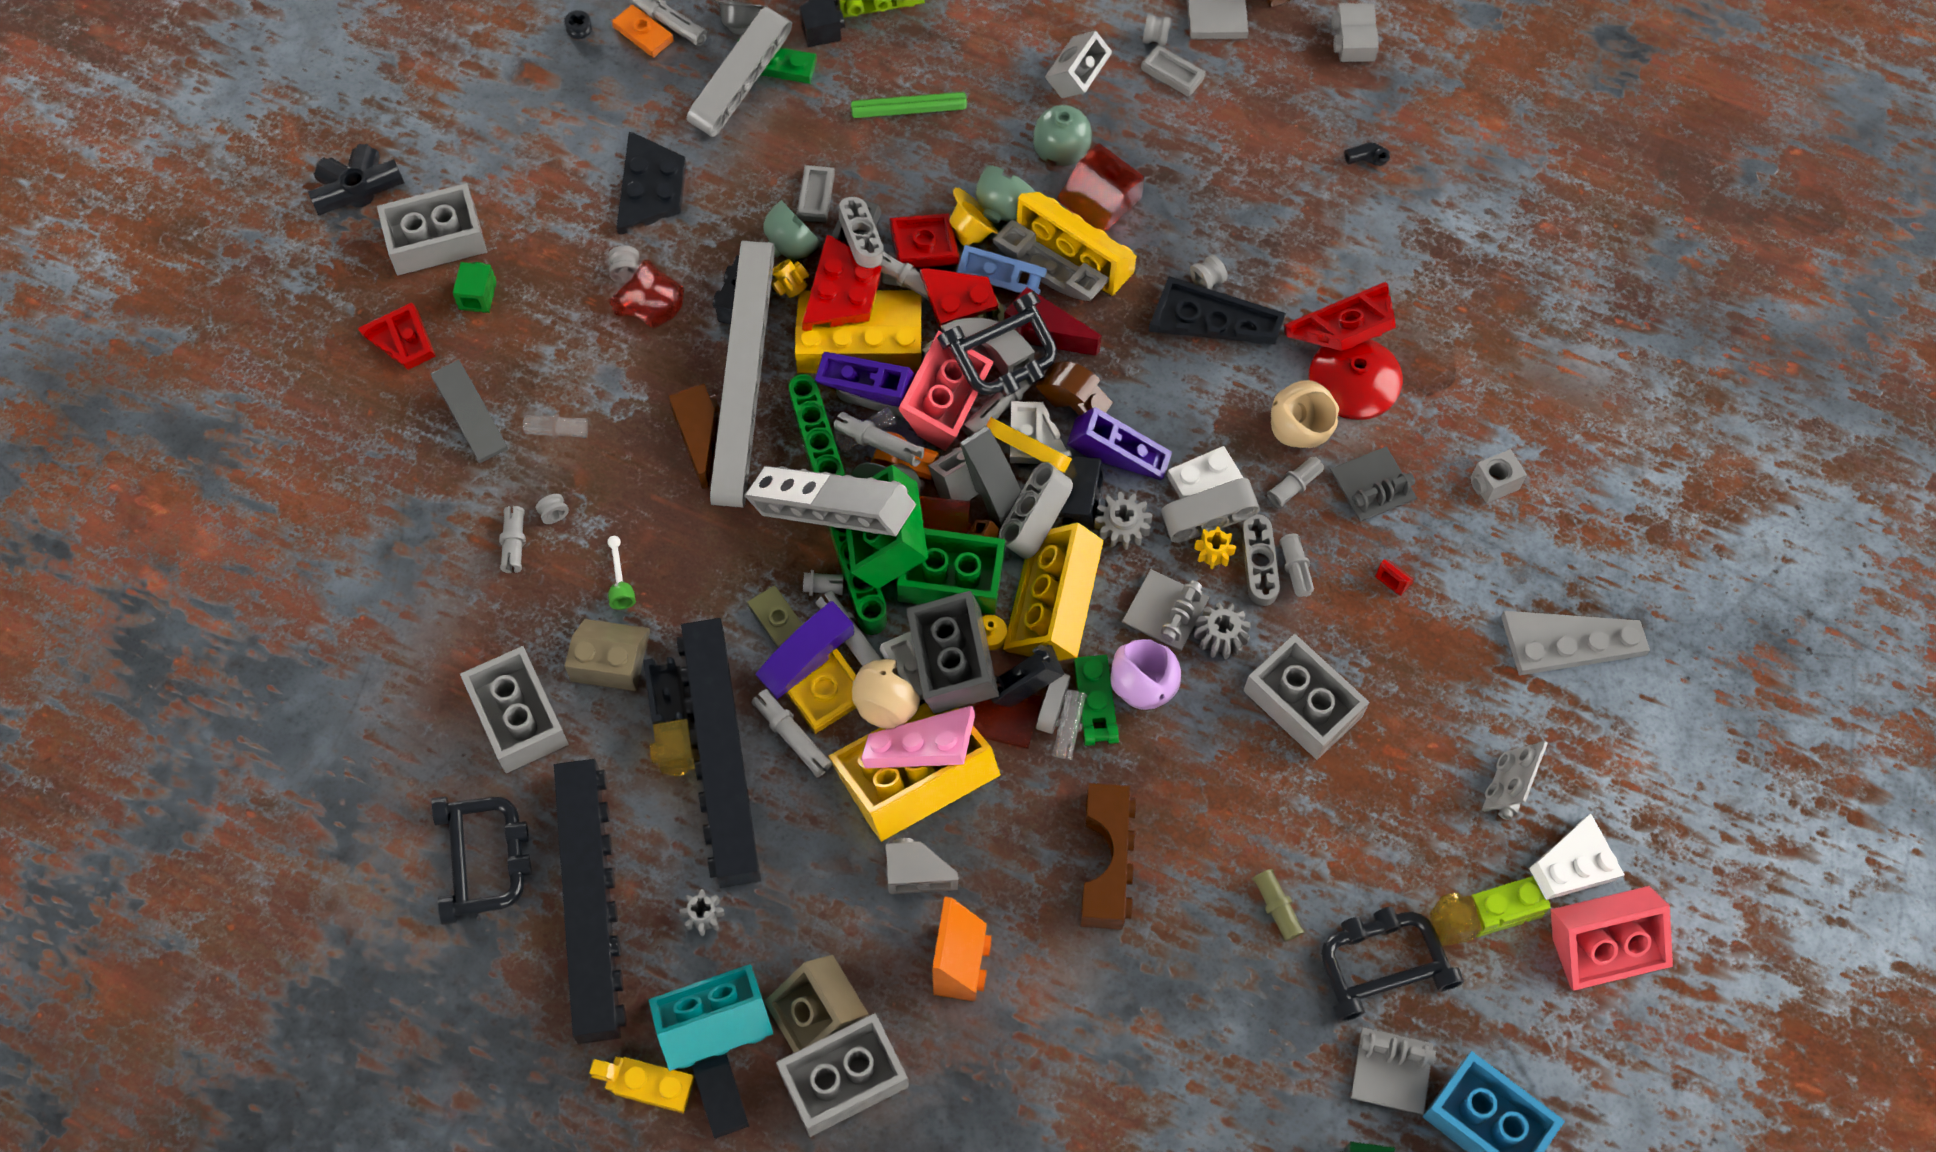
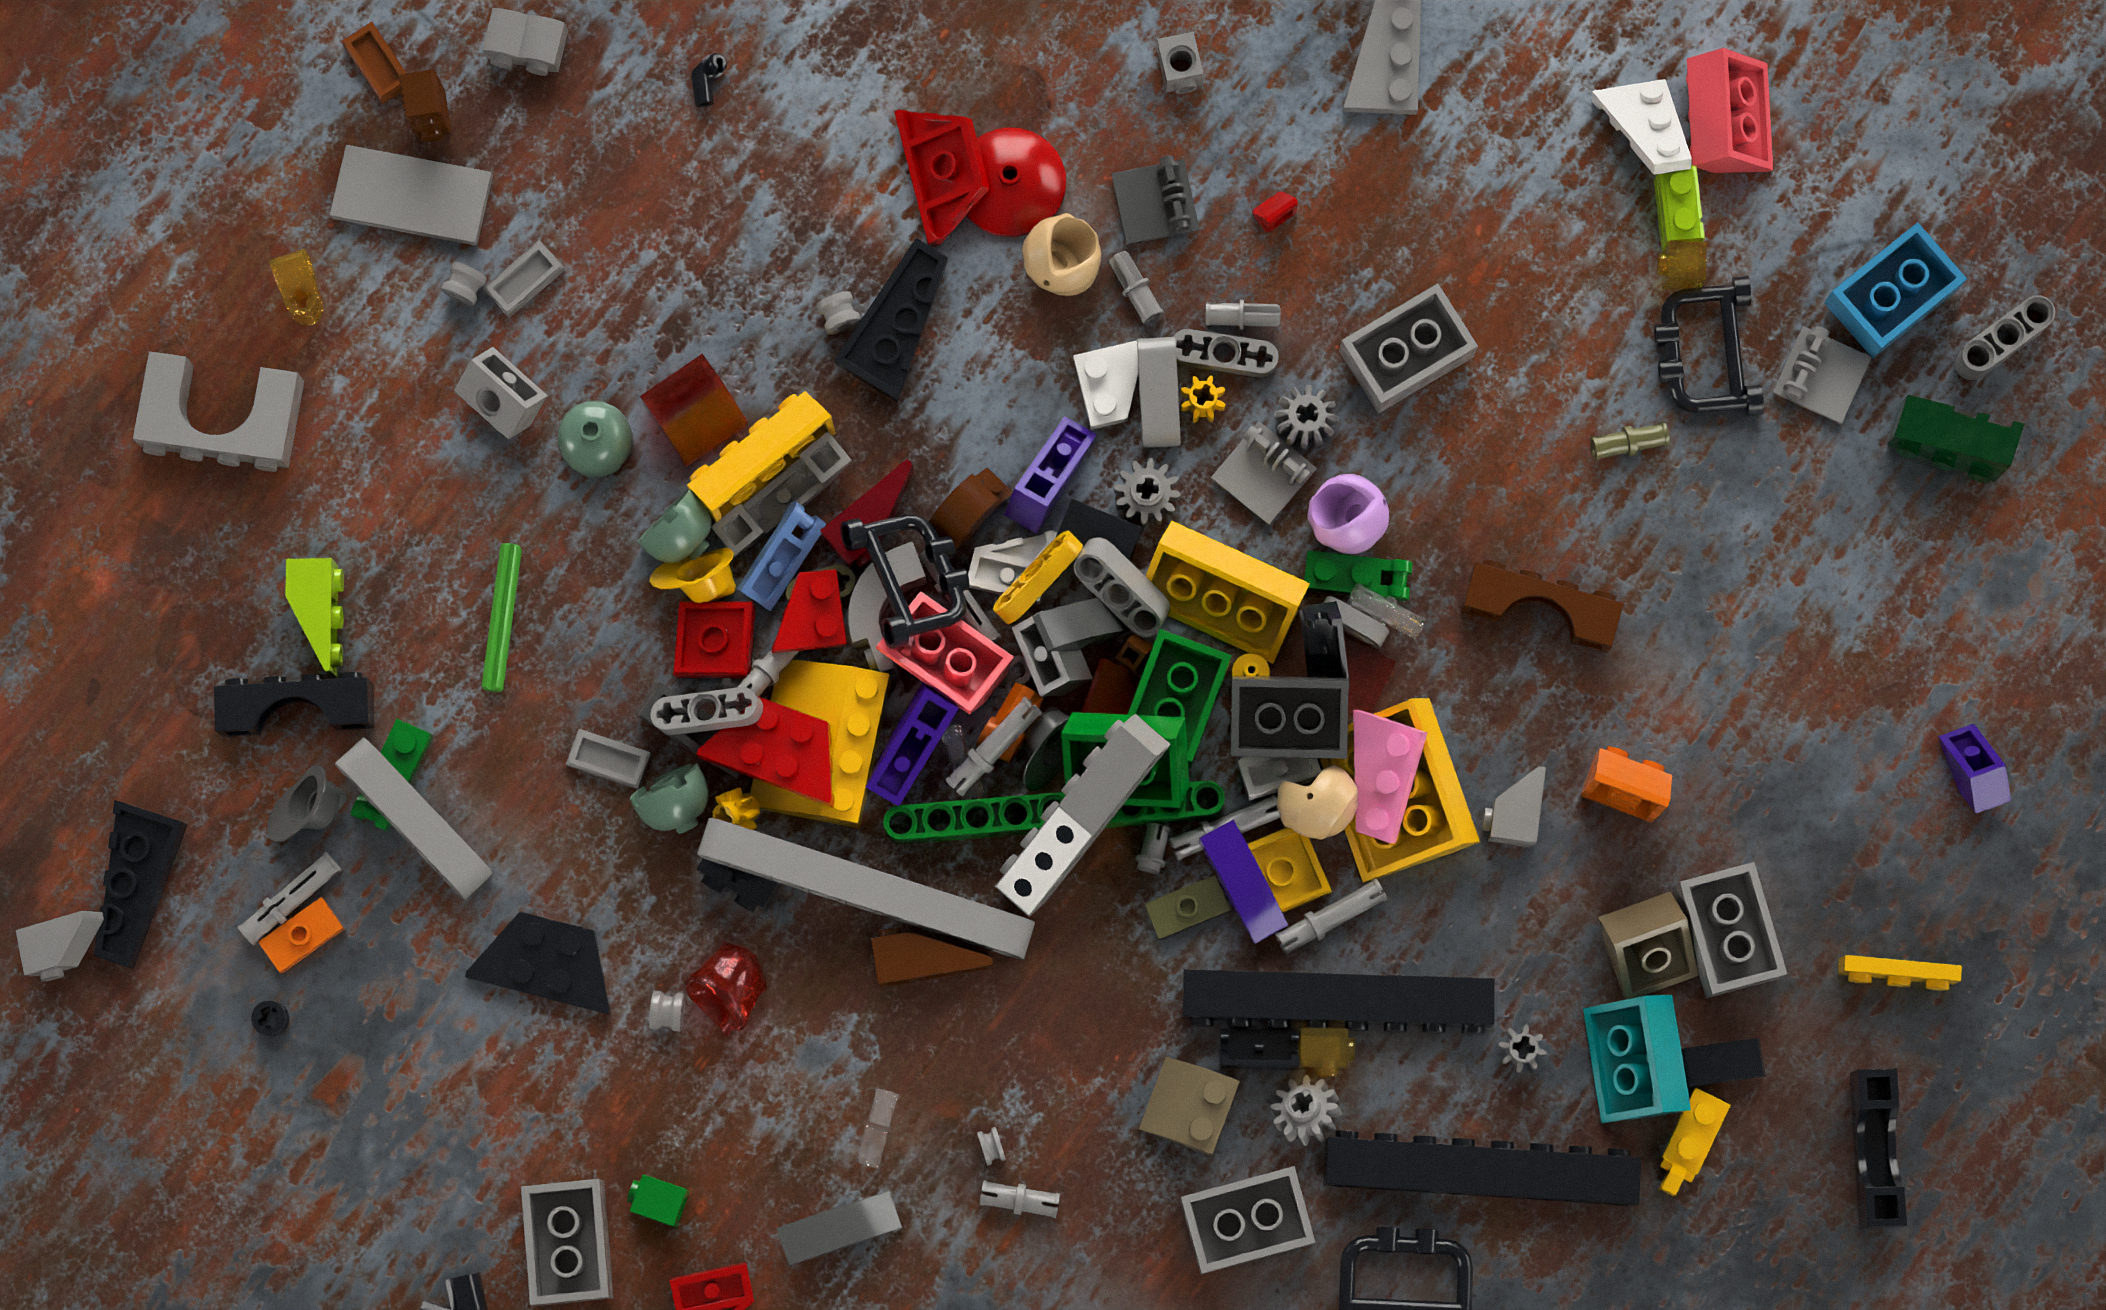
camera: 75 degrees left, 15 degrees up
bright green hinge [607,536,636,610] -> none
light grey hinge [1482,741,1548,820] -> none
none -> light grey gear [1271,1075,1342,1146]

